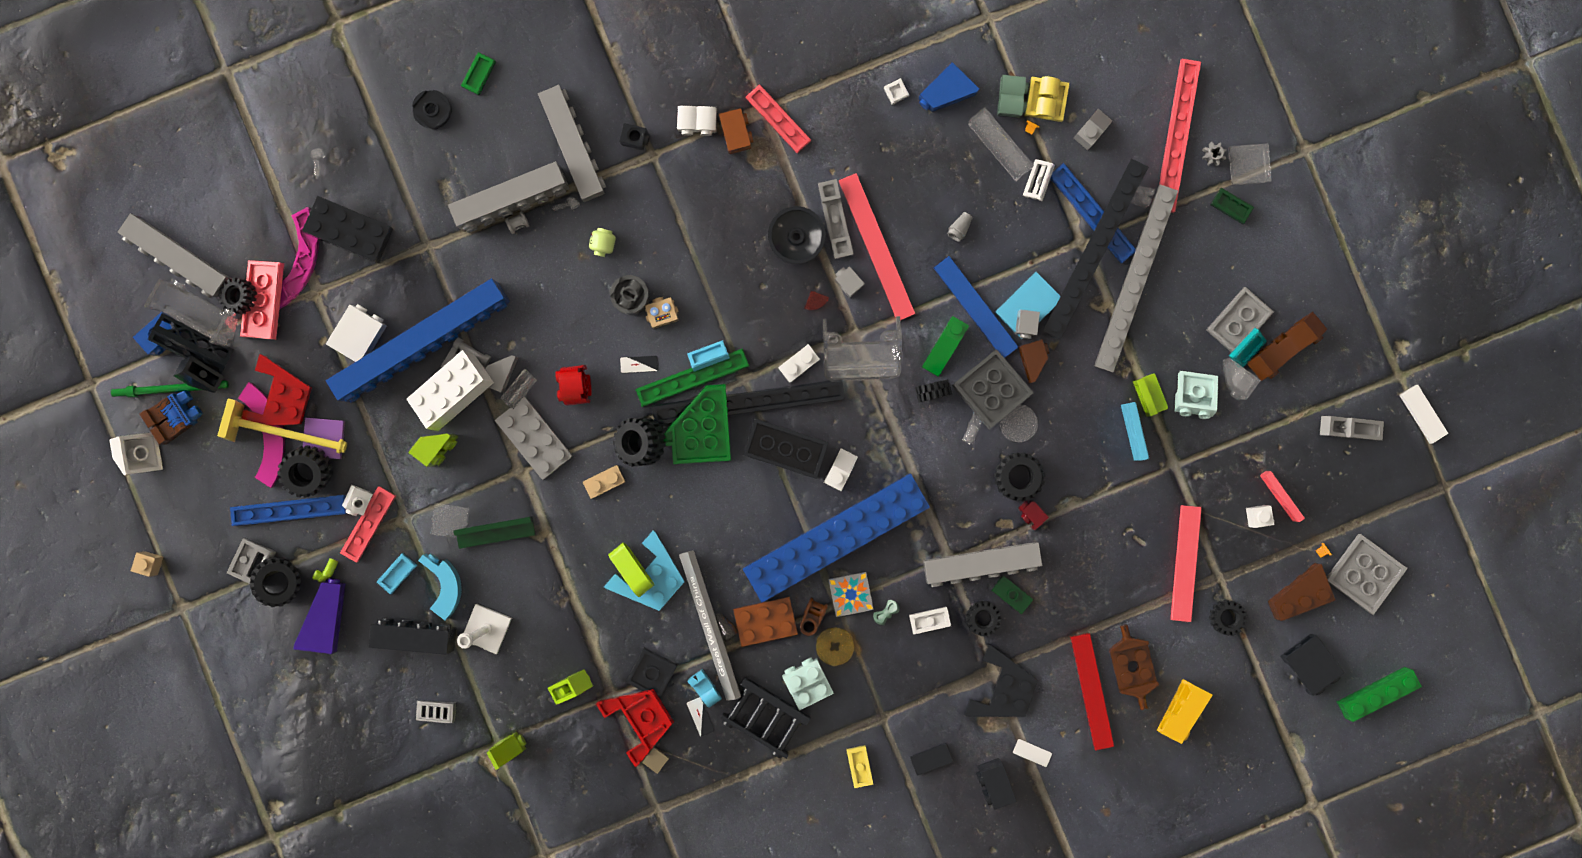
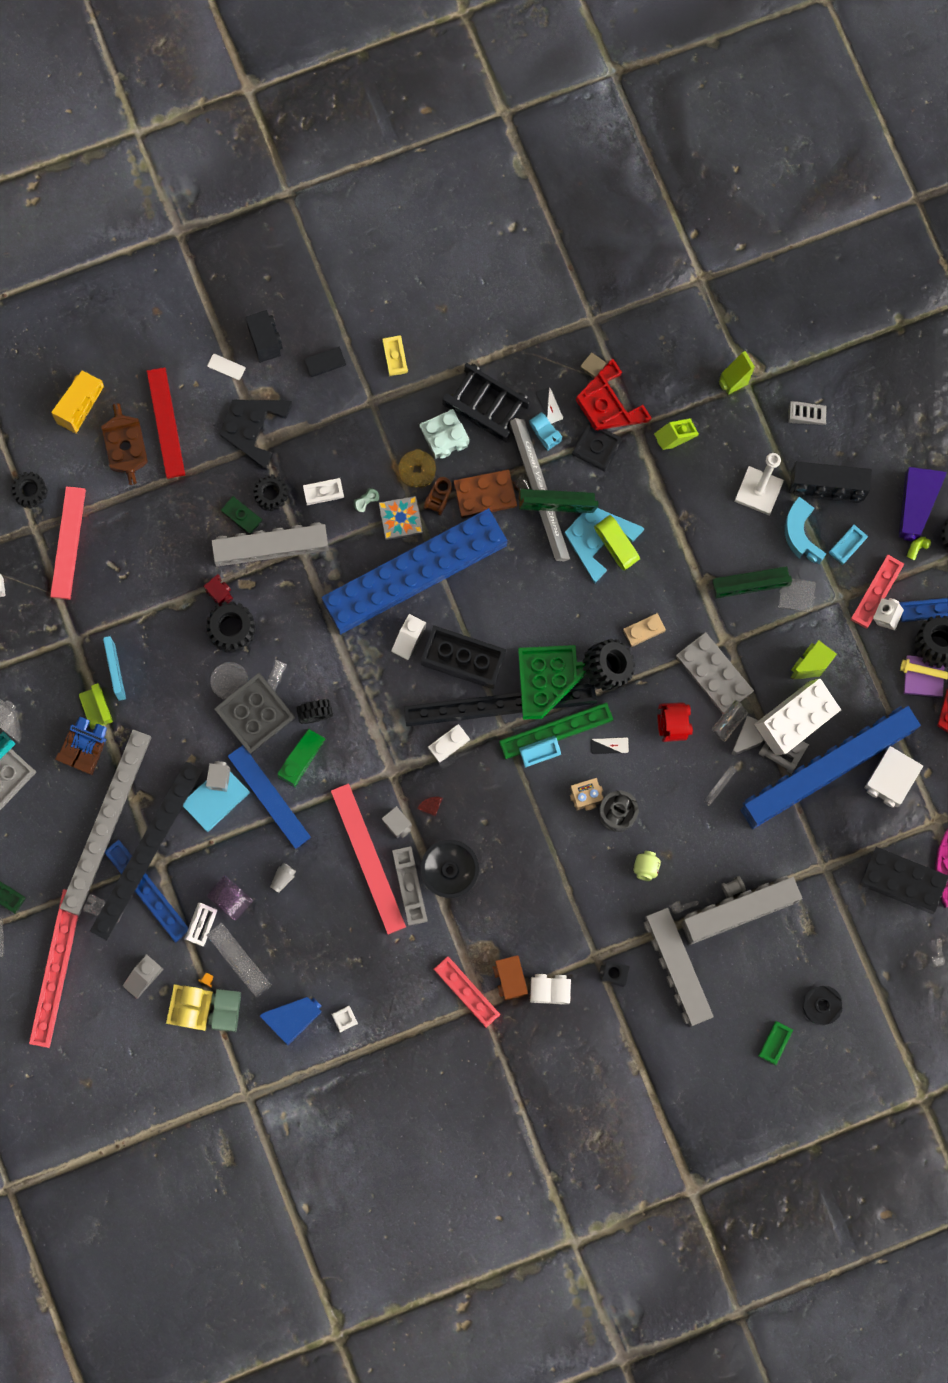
camera: 175 degrees right, 10 degrees down
clear windscreen [823,316,902,380] -> none
reddish brown slope [1018,339,1049,384] -> none
light aqua plate [1175,371,1218,419] -> none
light grey gear [1202,142,1227,166] -> none
none -> hips [55,717,107,775]
none -> clear purple brick [207,875,254,921]
none -> dark green fence [519,489,599,513]
none -> clear tile [704,766,737,806]

